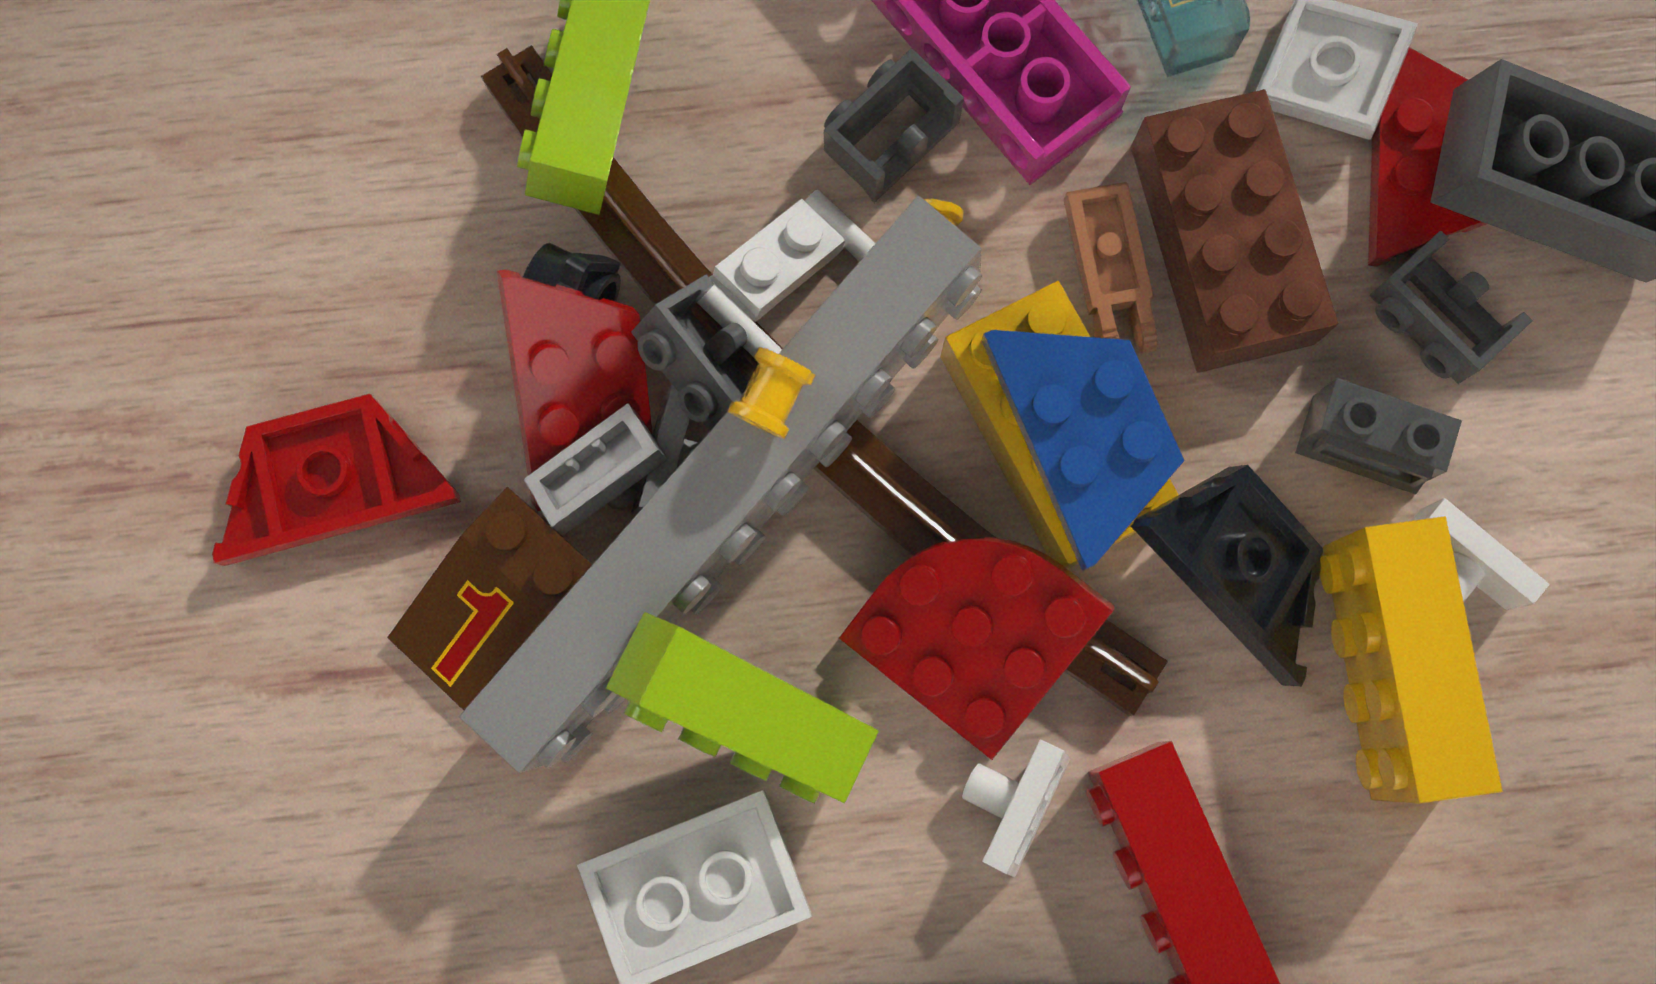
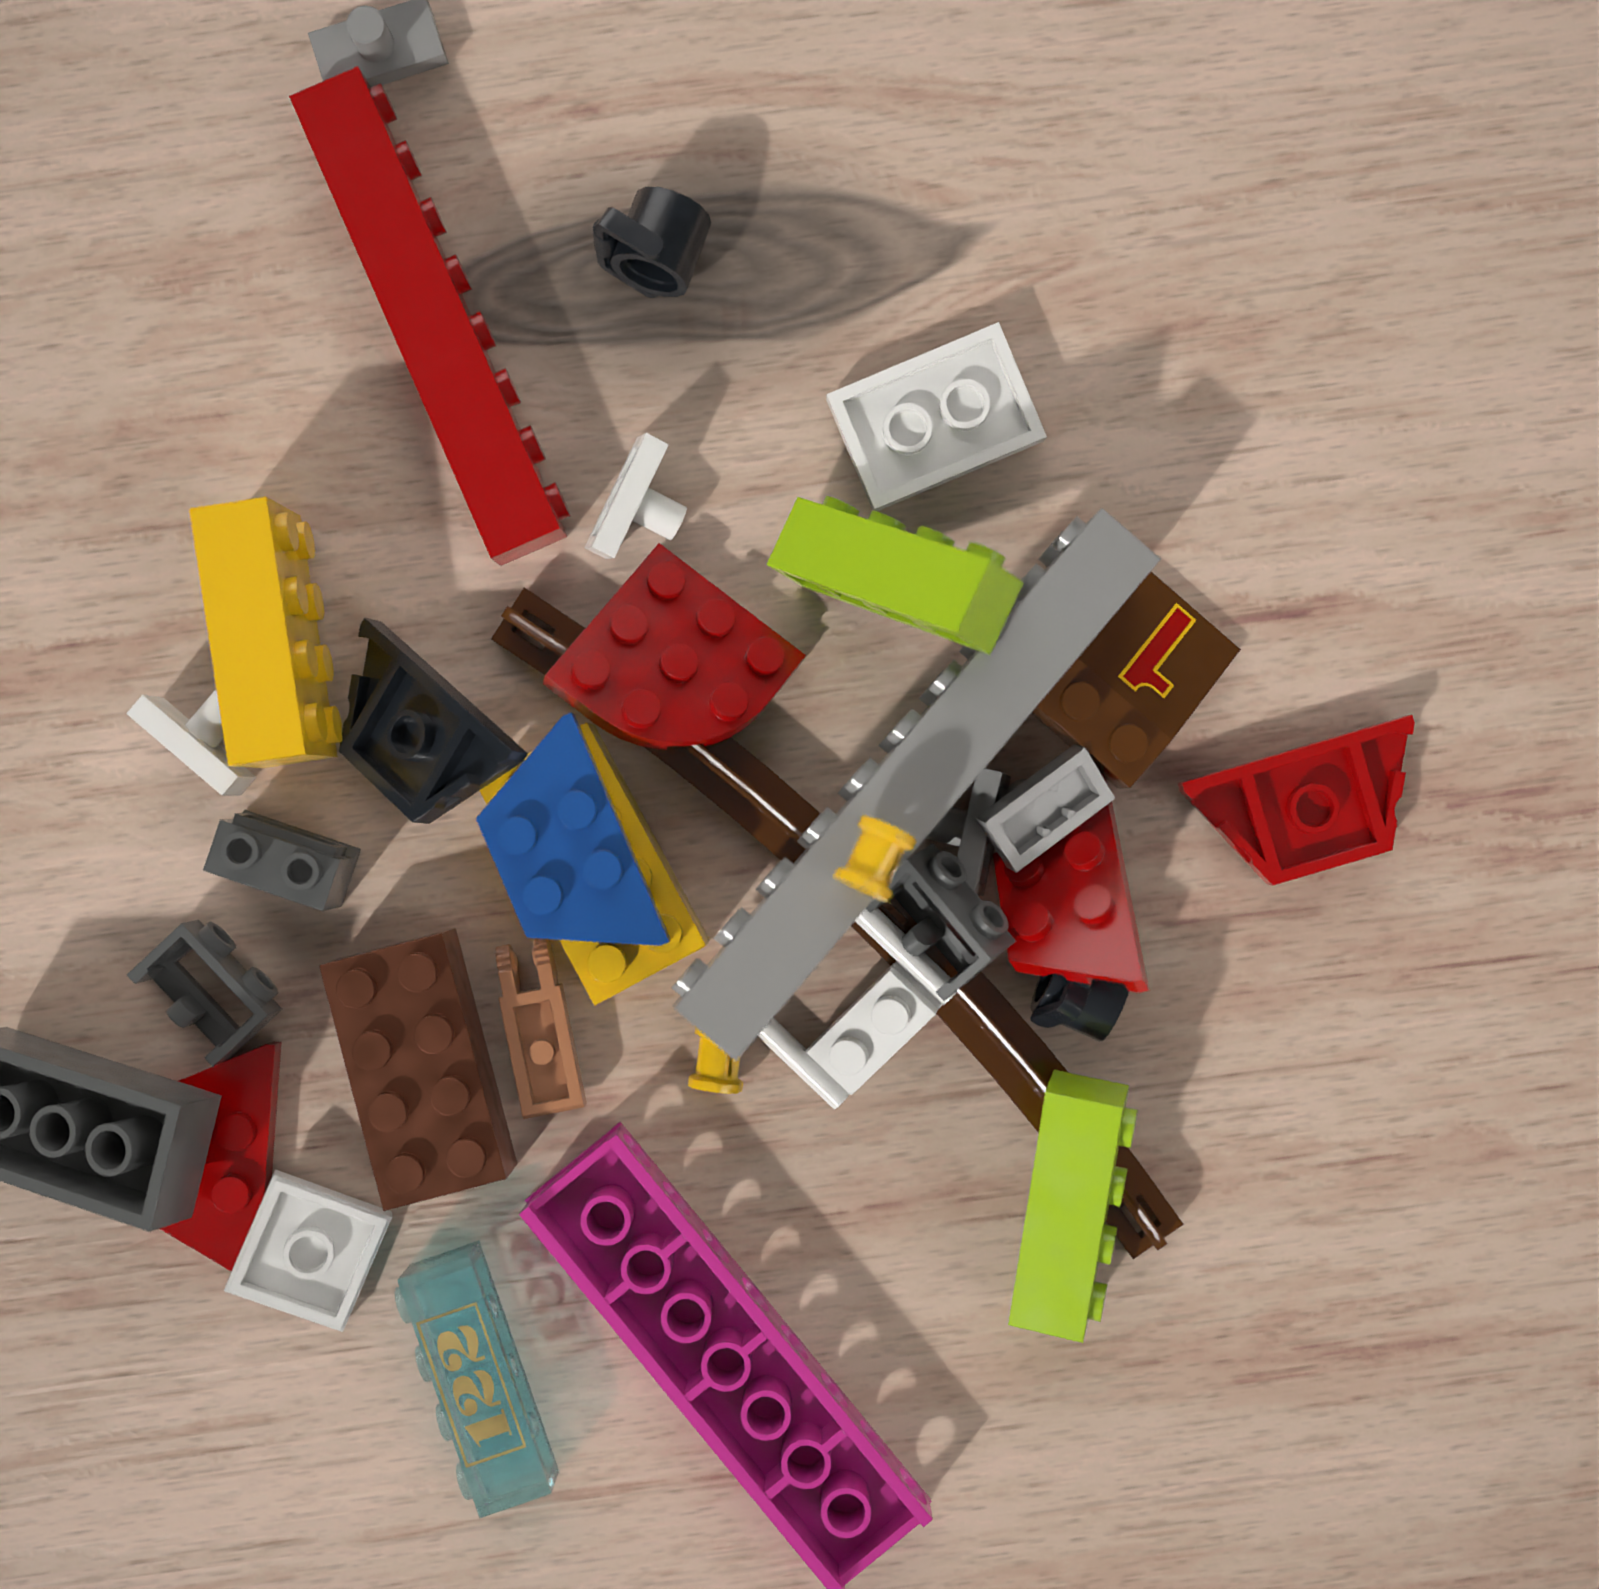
camera: 175 degrees right, 10 degrees up
dark grey window [823,48,964,203] -> none

